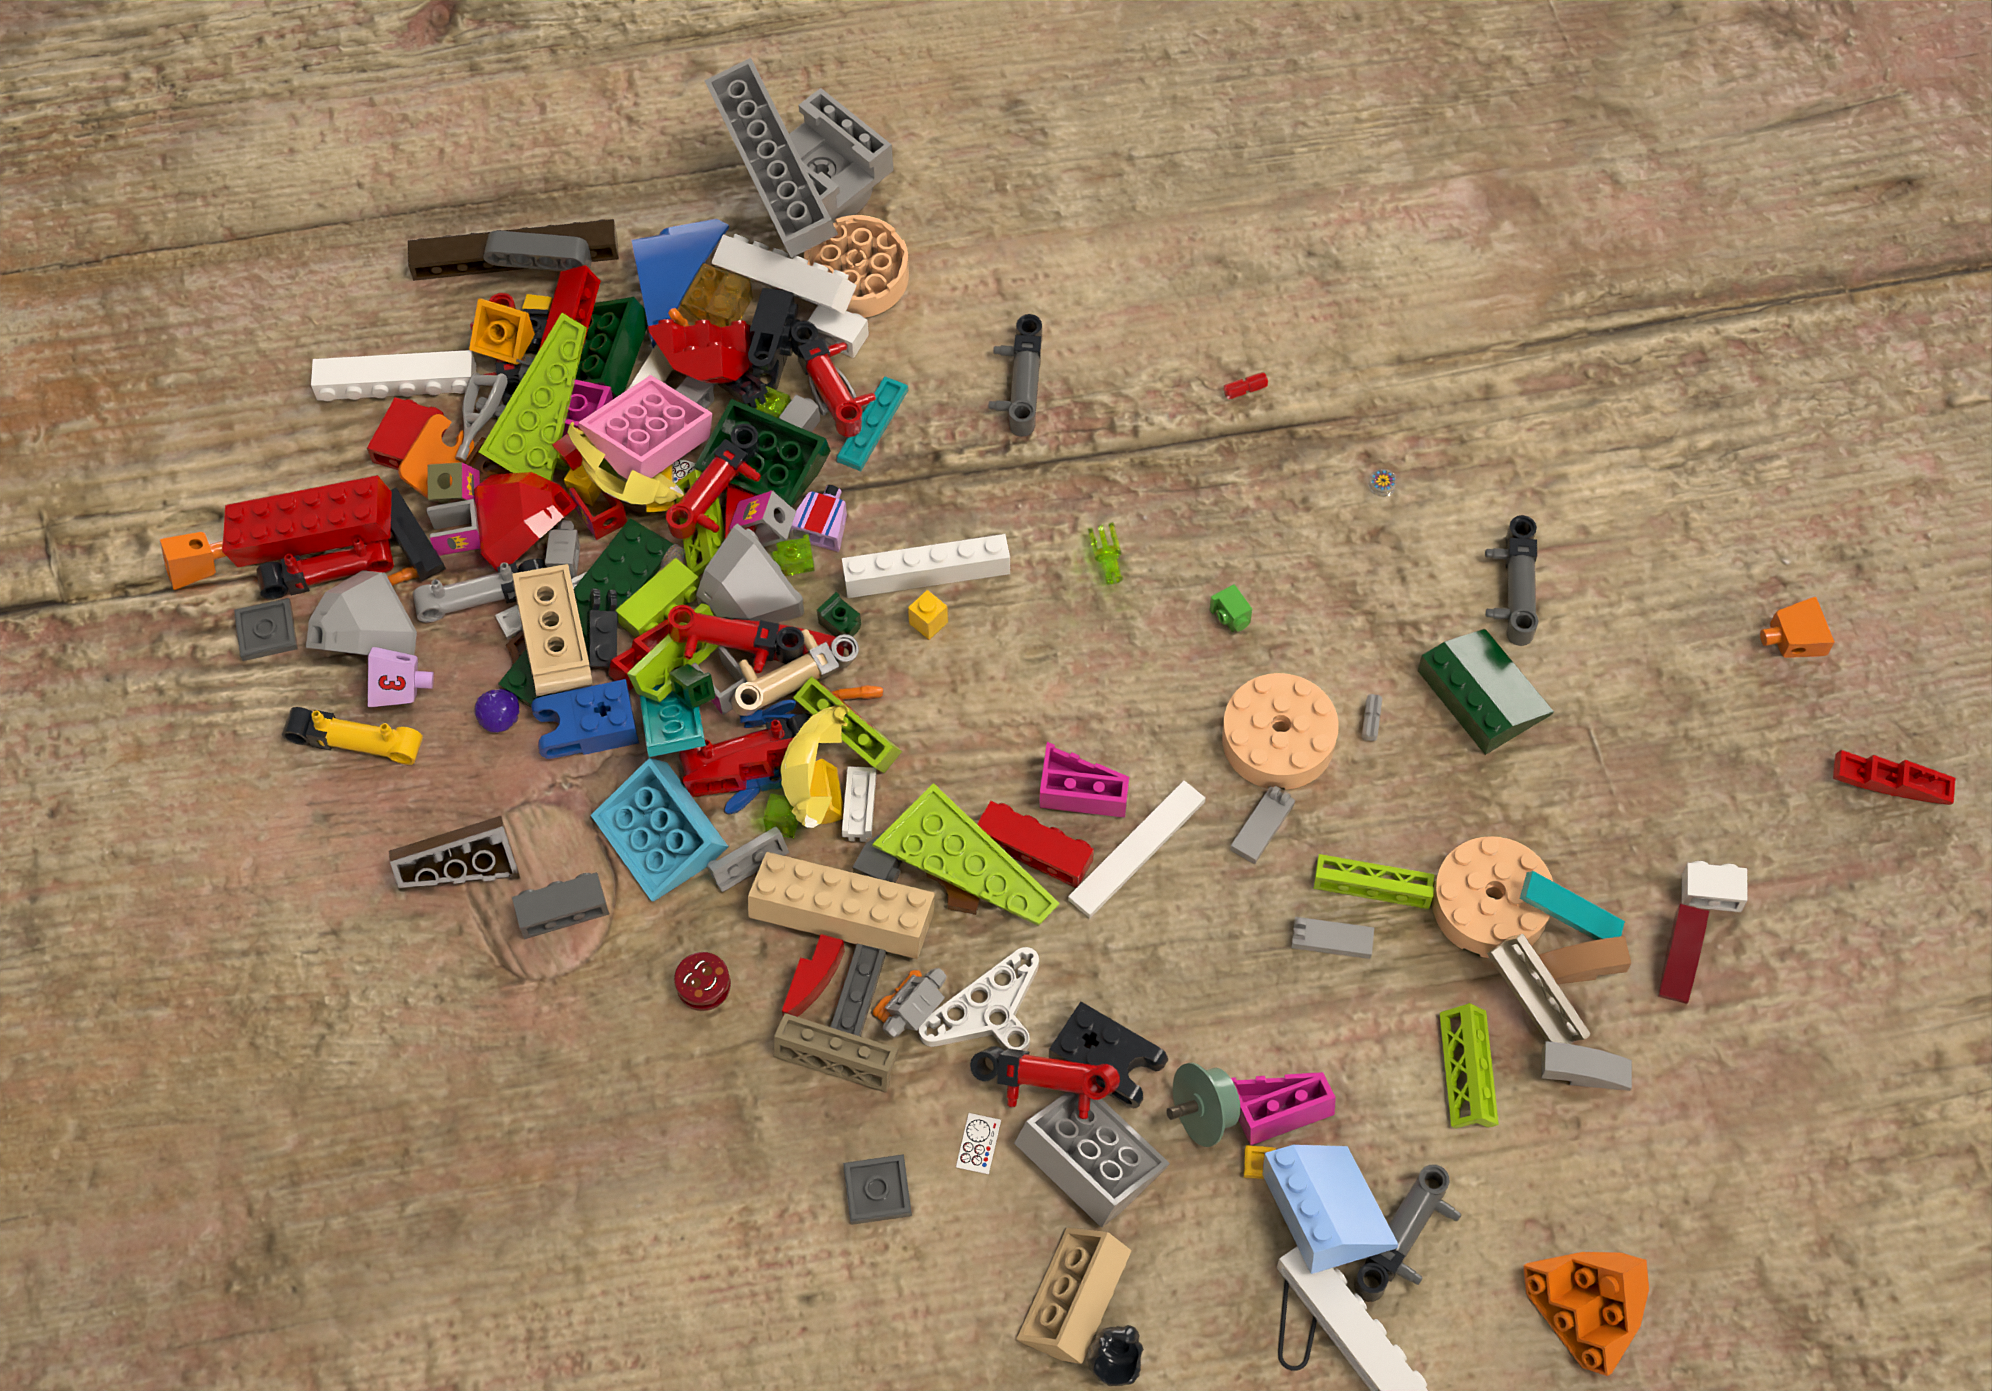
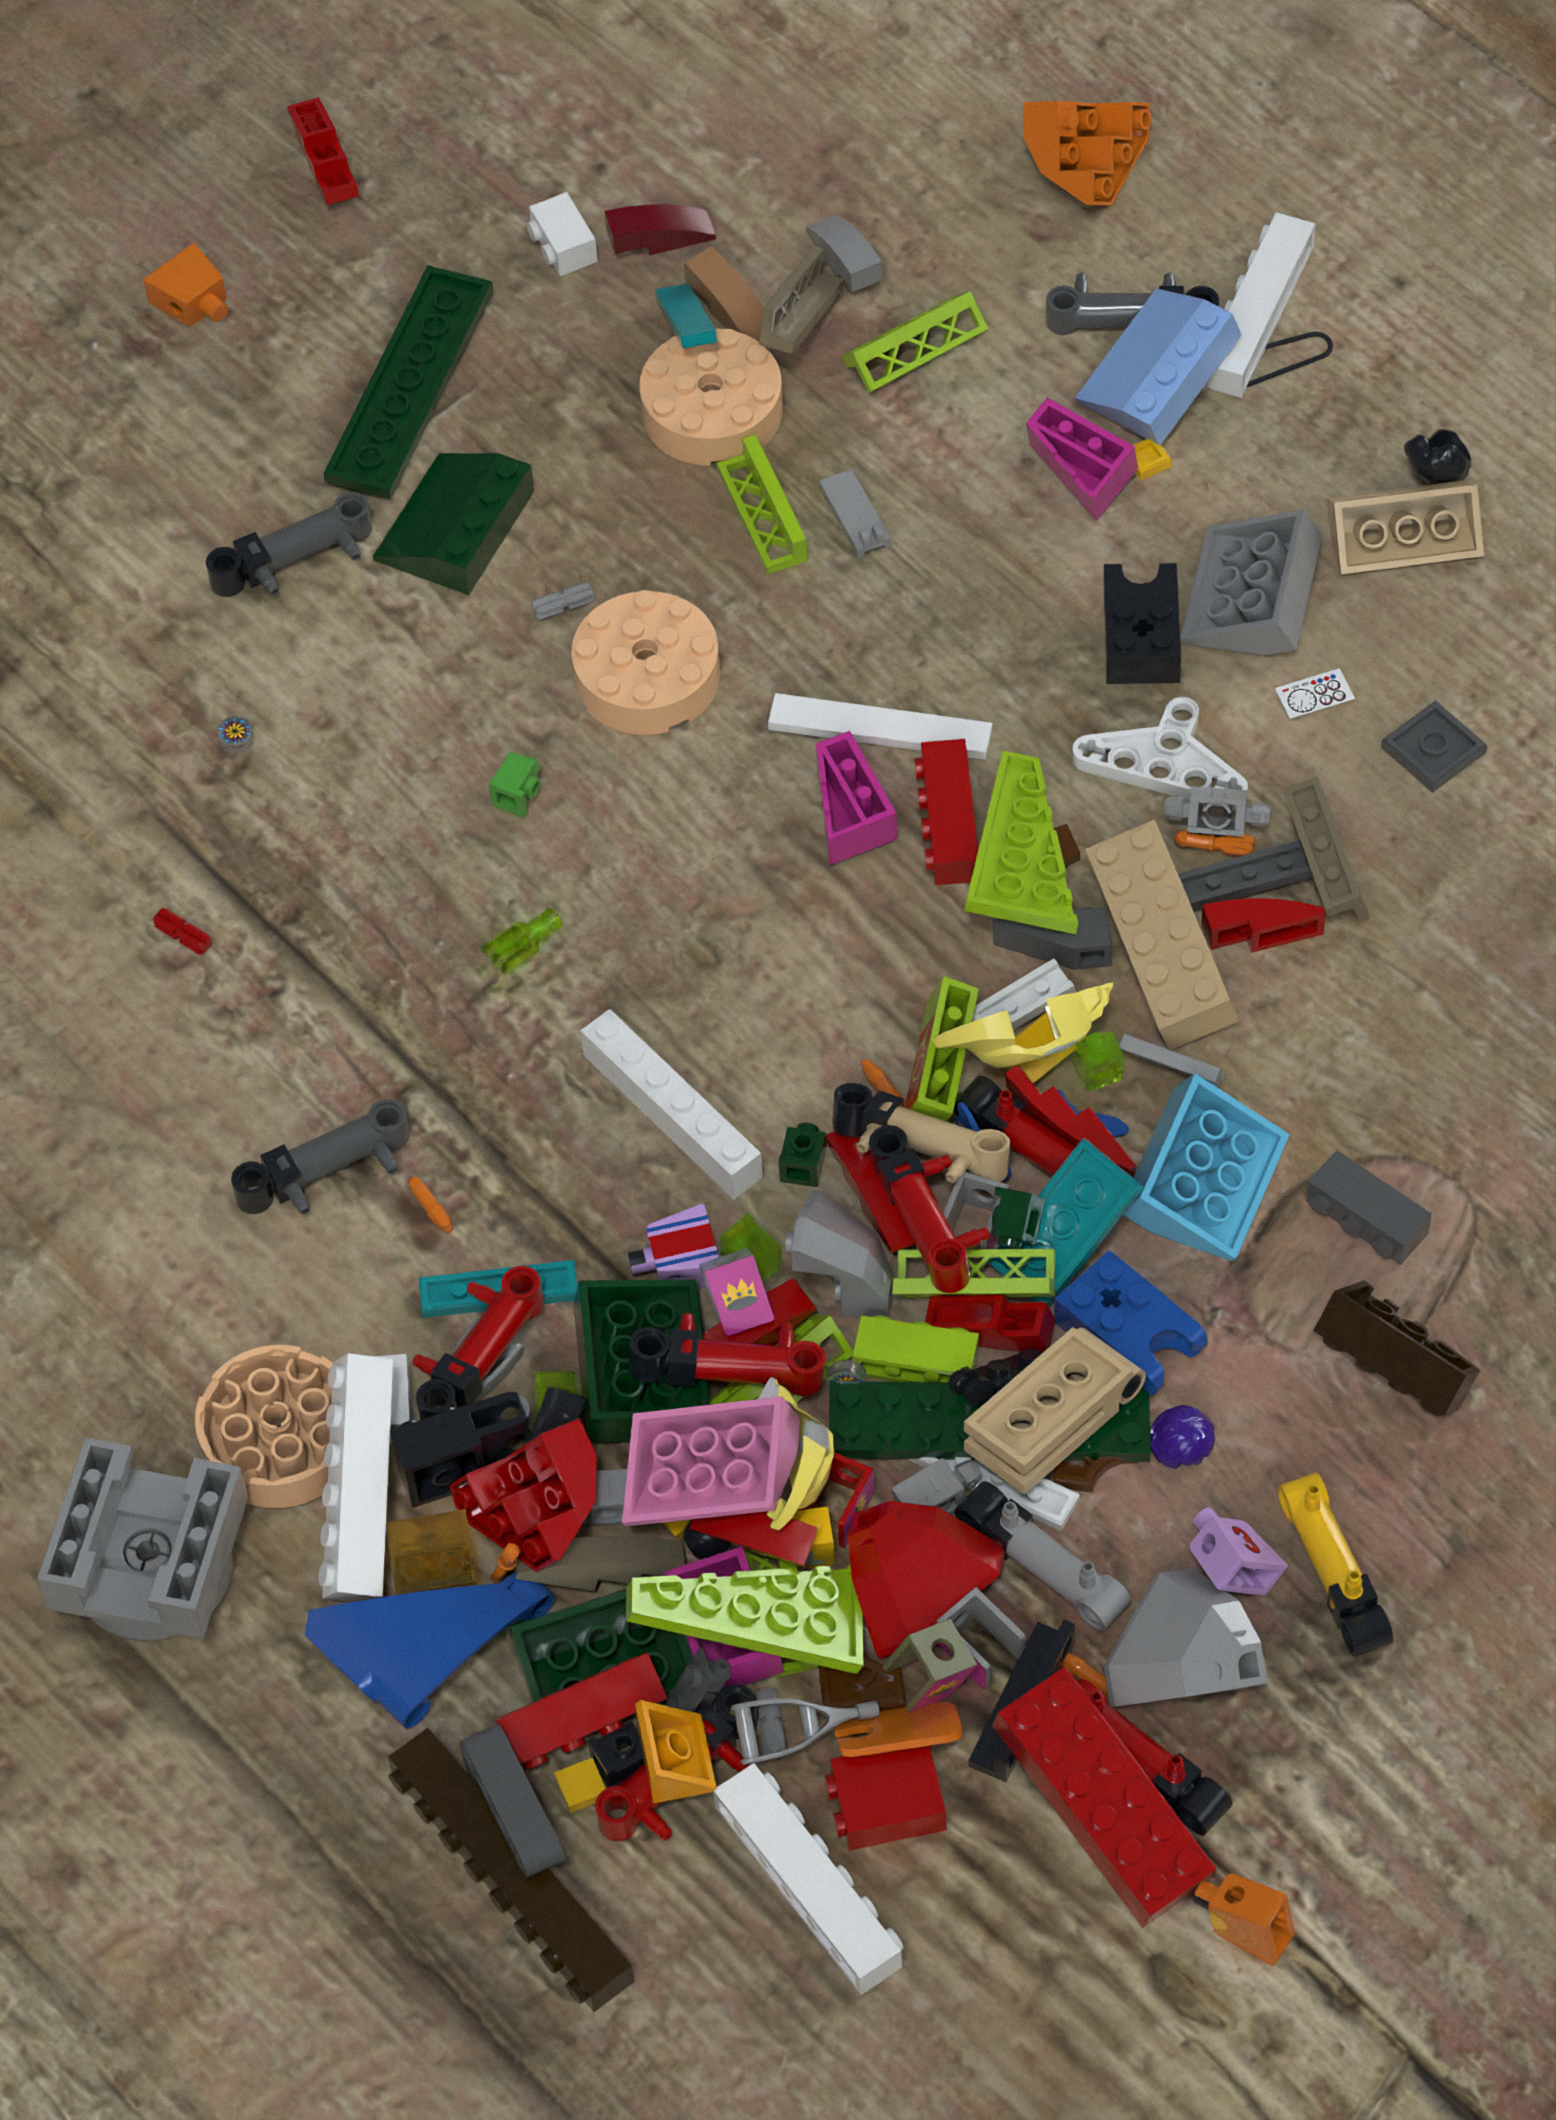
camera: 120 degrees left, 5 degrees down
dark grey tile [234,598,298,661] -> none
dark red head [674,952,731,1011] -> none
light grey brick [704,58,838,258] -> none
light grey brick [779,395,820,432] -> none
yellow brick [908,590,948,640] -> none
red piece [970,1046,1120,1119] -> none
sand green piece [1166,1063,1240,1147] -> none
light grey hinge [1230,786,1295,864] -> none
none -> dark green plate [323,265,493,499]
none -> orange piece [408,1177,453,1234]

